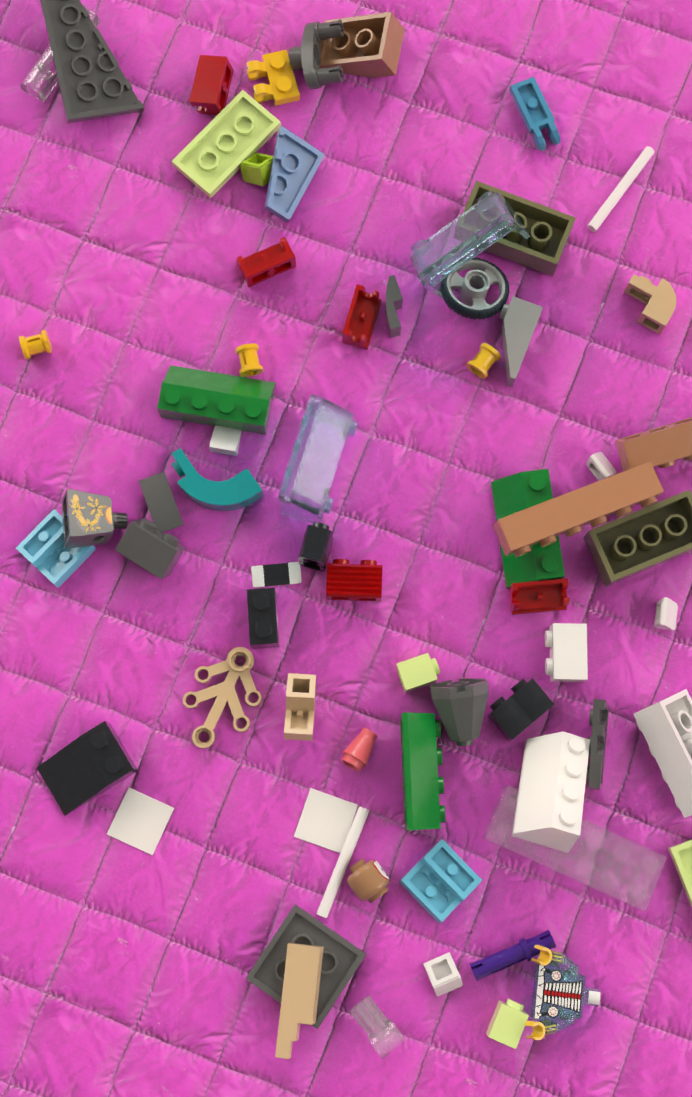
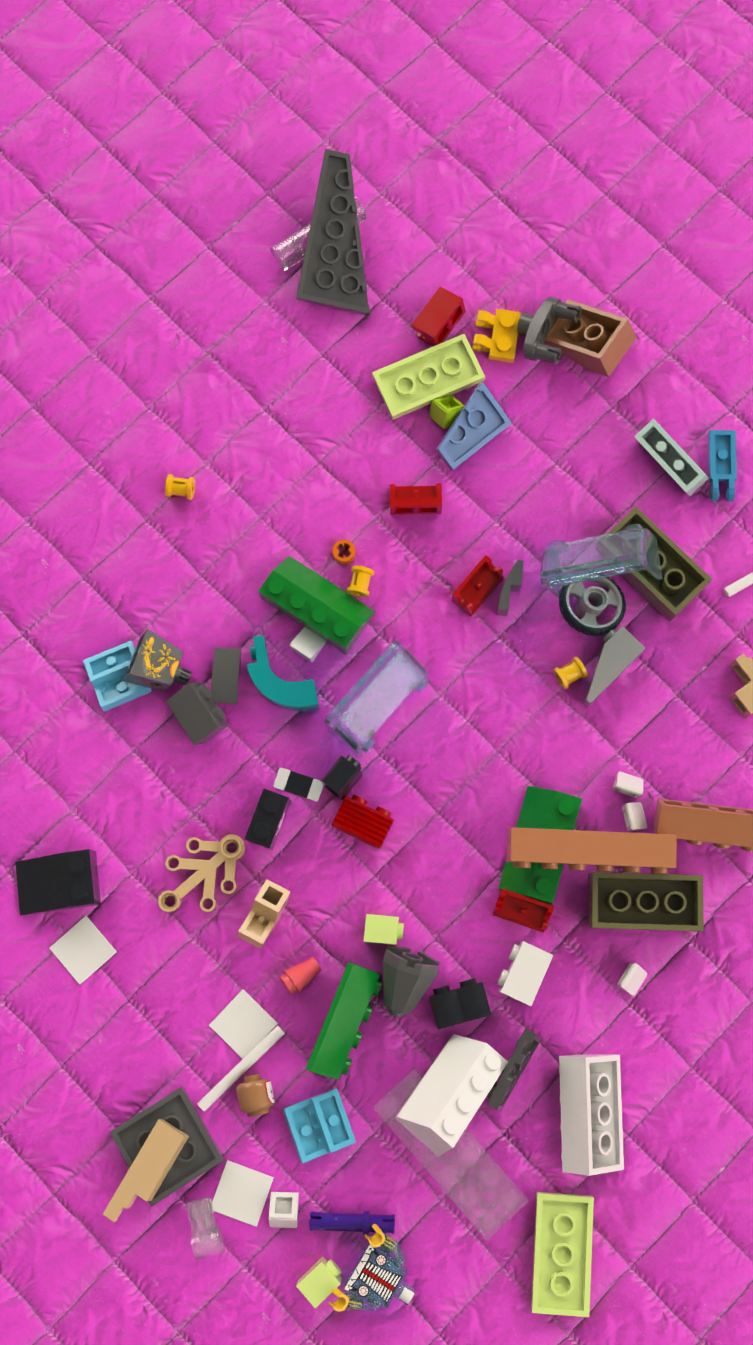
camera: 30 degrees right, 0 degrees up
none -> white sticker [210,1160,274,1227]
none -> orange bush [332,539,356,565]
none -> white slope [613,772,644,798]
none -> light aqua brick [634,418,709,496]

